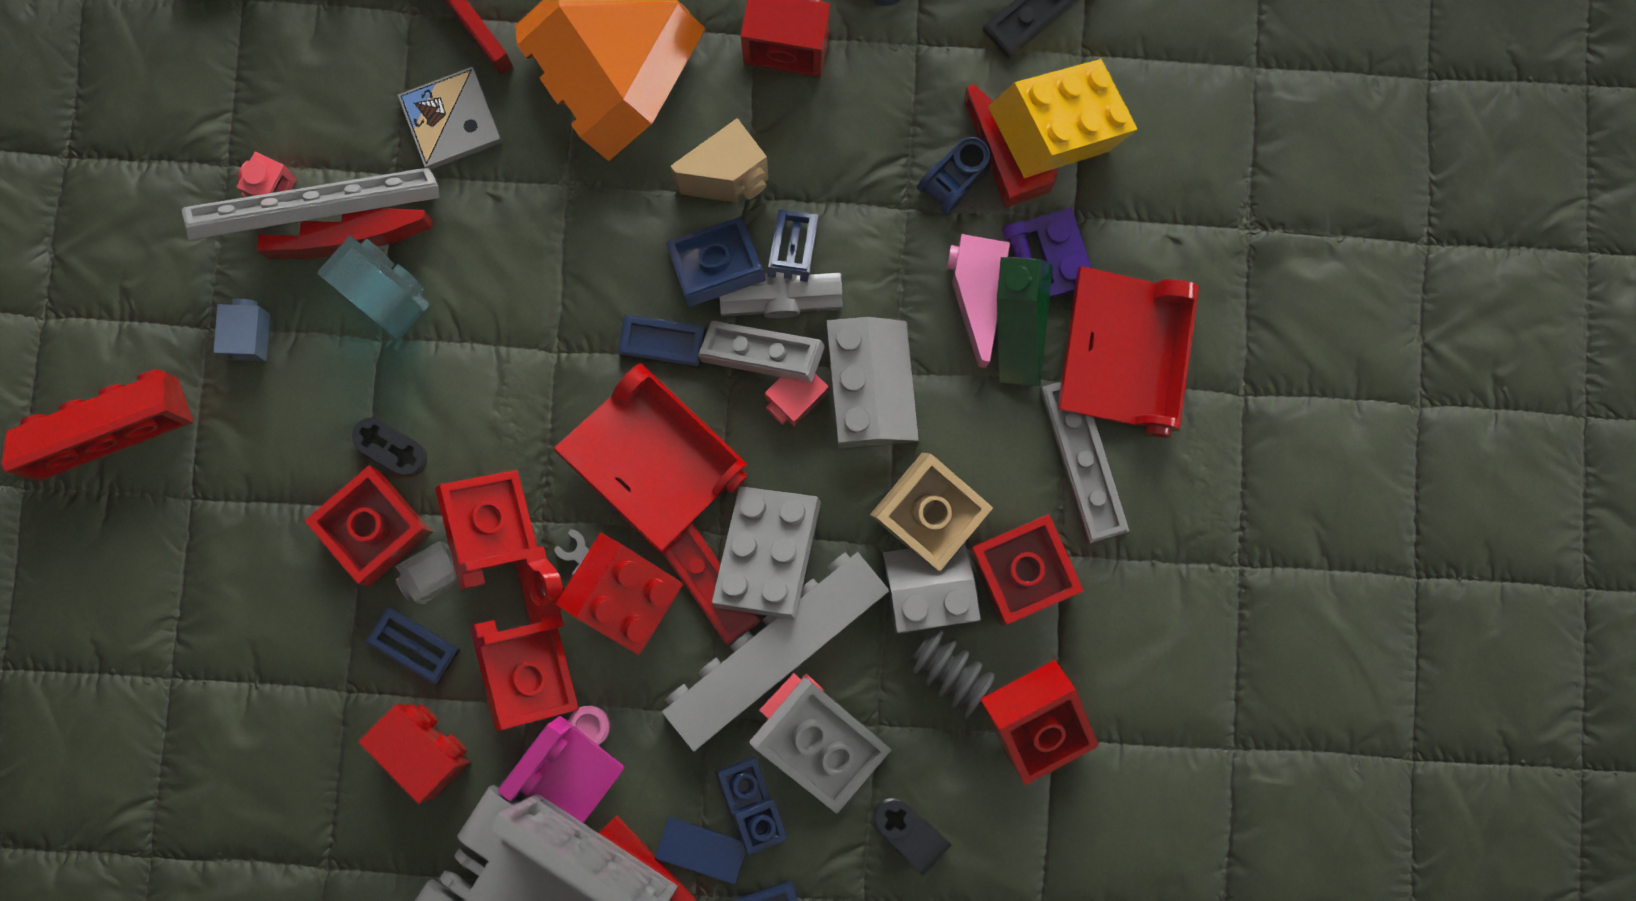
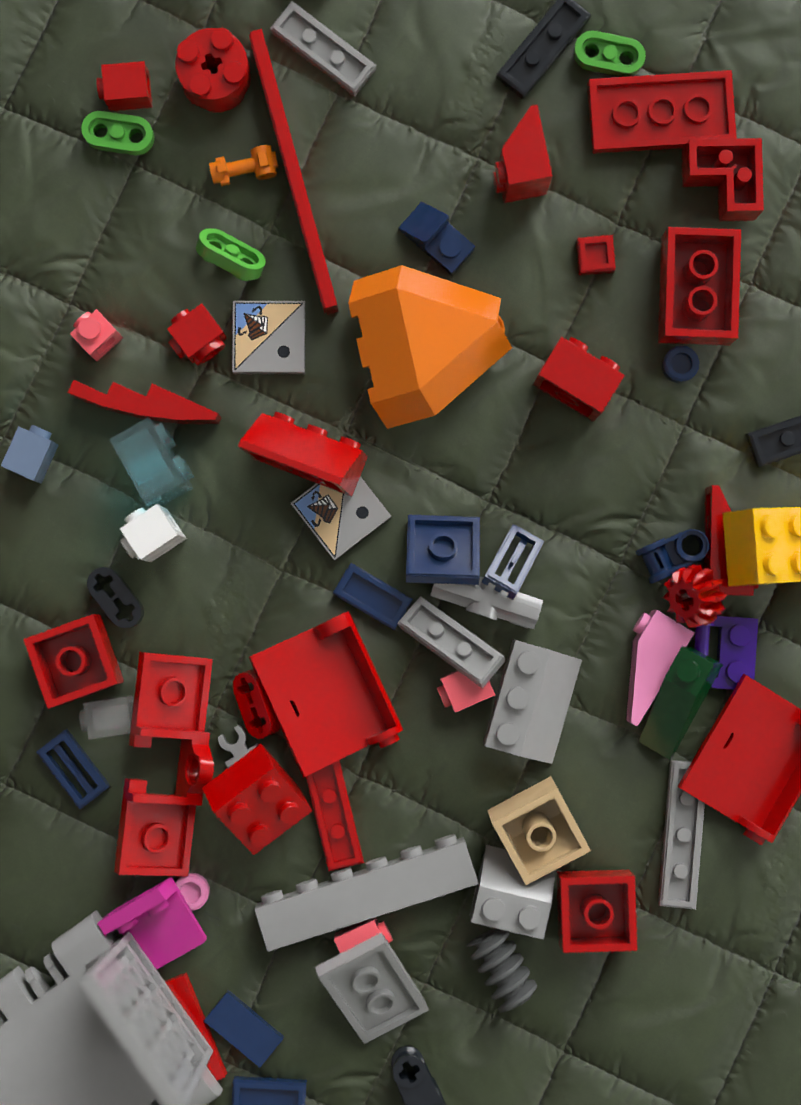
camera: 20 degrees right, 5 degrees up
light grey tile [182,168,440,240] -> none
red brick [358,704,472,803] -> none
tan slope [670,118,769,203] -> none
light grey plate [712,486,821,620] -> none
dark blue slope [714,756,787,855] -> none
red brick [980,660,1099,786] -> none
none -> white brick [120,504,187,562]
none -> red brick [167,303,227,366]
none -> bright green plate [196,228,266,281]
none -> red beam [233,669,280,739]
none -> red slope [238,412,368,497]
none -> tile [291,476,391,560]
none -> red gear [662,564,727,628]

